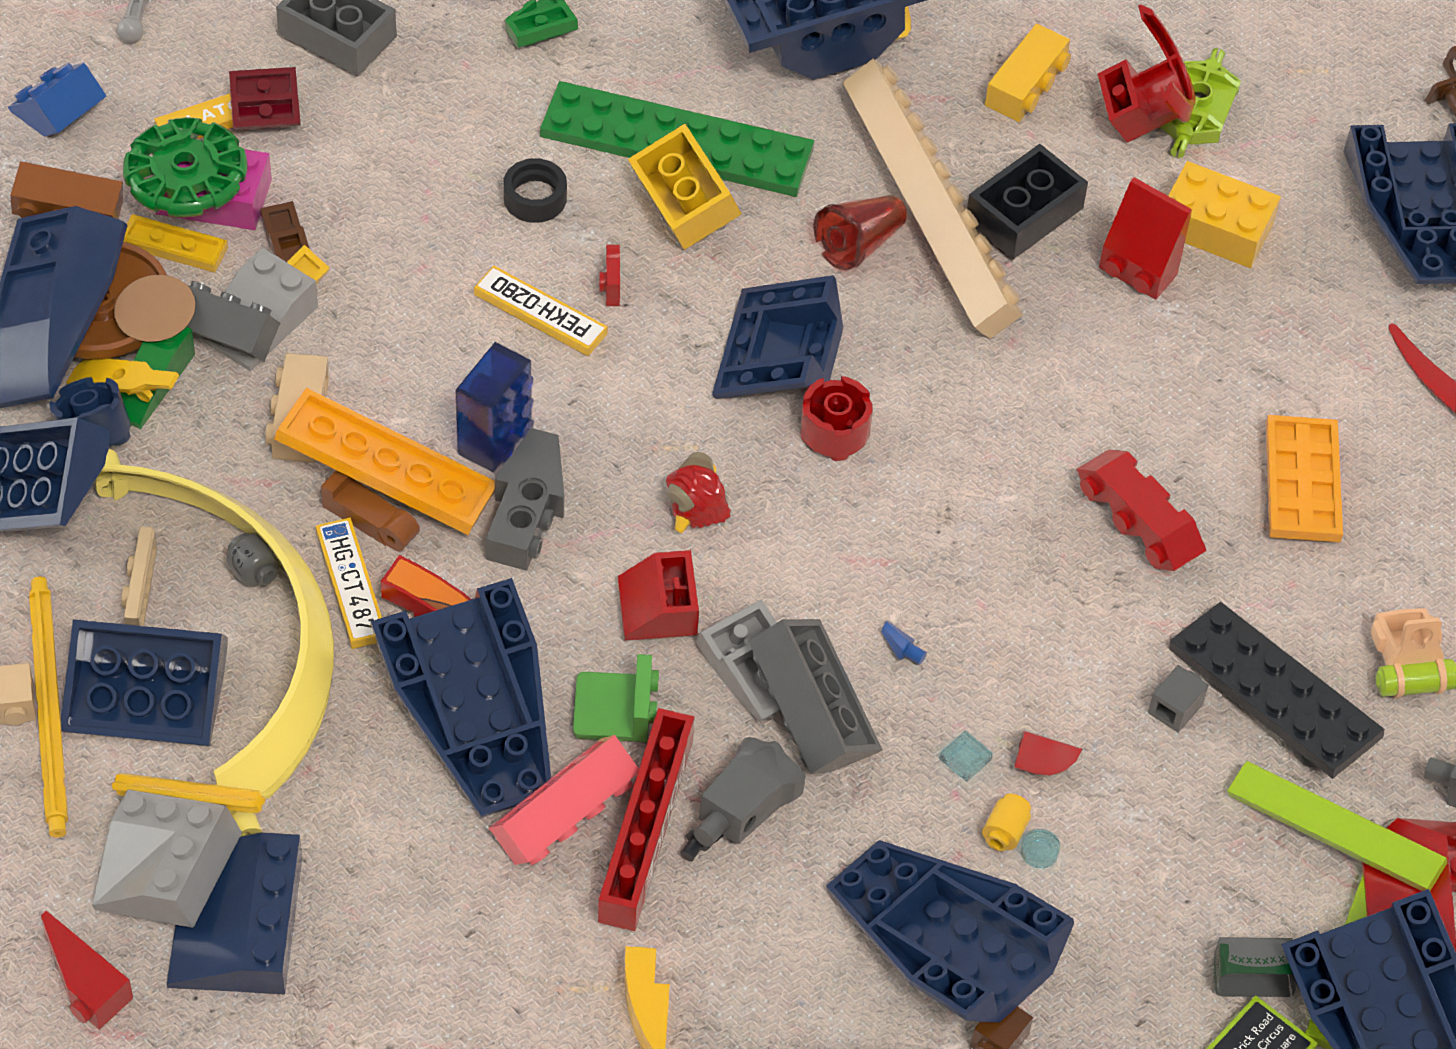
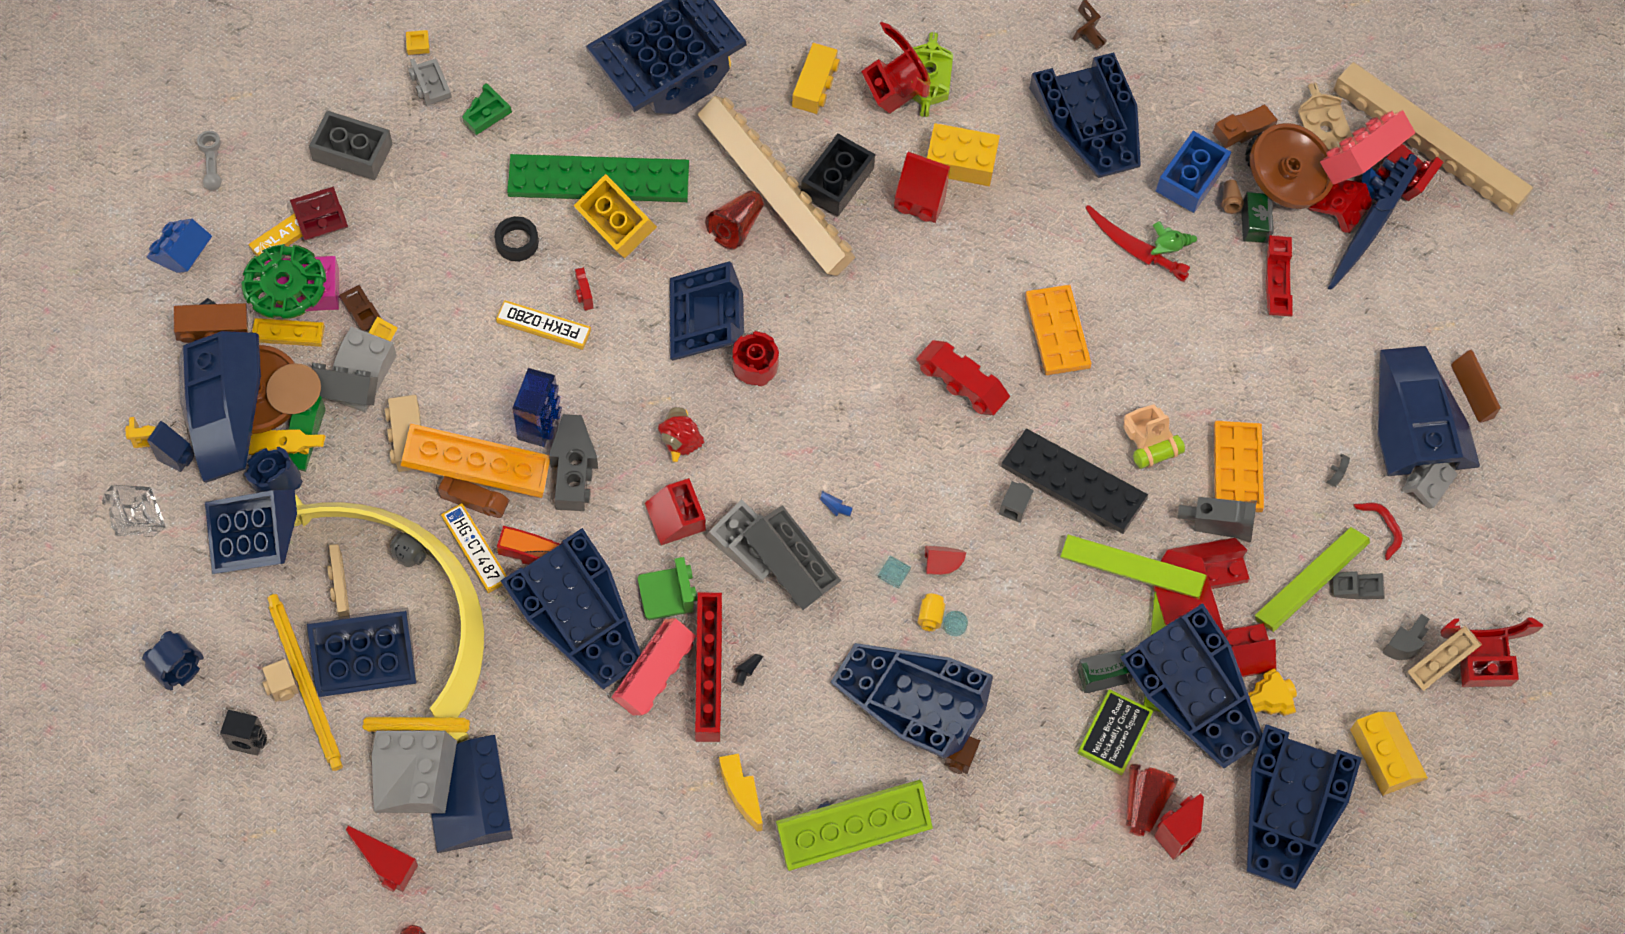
camera: 15 degrees left, 10 degrees up
dark grey piece [694,737,806,847] -> none

